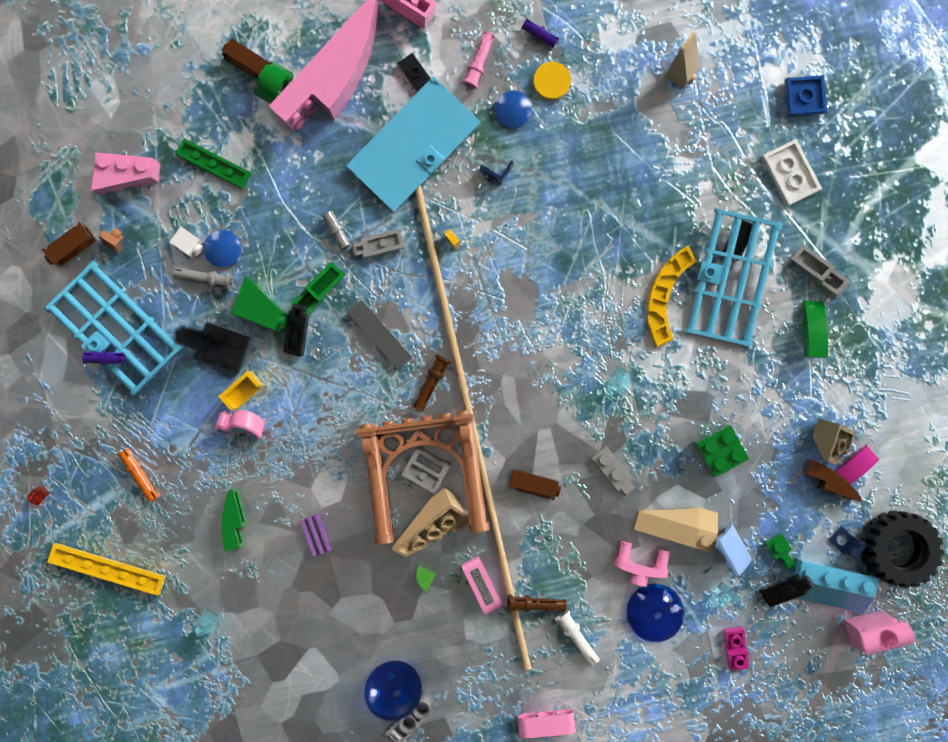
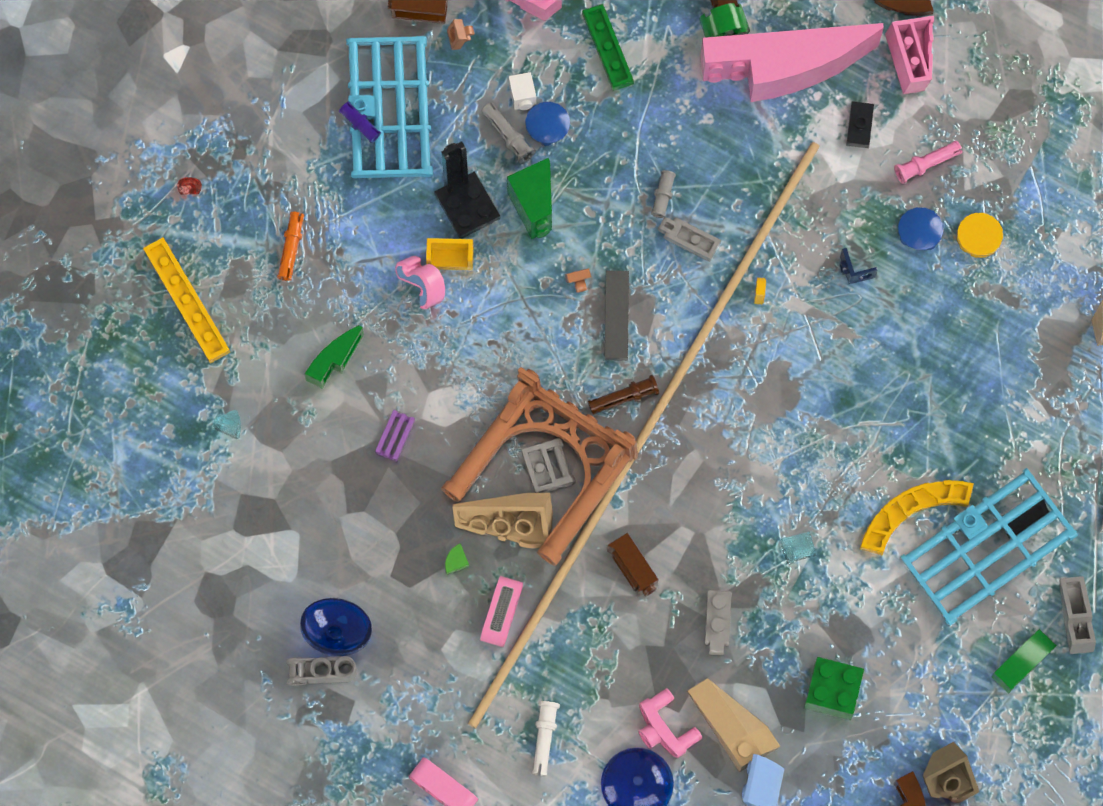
camera: 40 degrees right, 15 degrees down
black hinge [283,304,309,357] -> none
green slope [291,262,345,316] -> none
medium azure door [346,76,481,212] -> none
reddish brown pin [507,594,567,613] -> none
dark purple pin [521,18,559,49] -> none
none -> nougat tile [565,268,591,292]

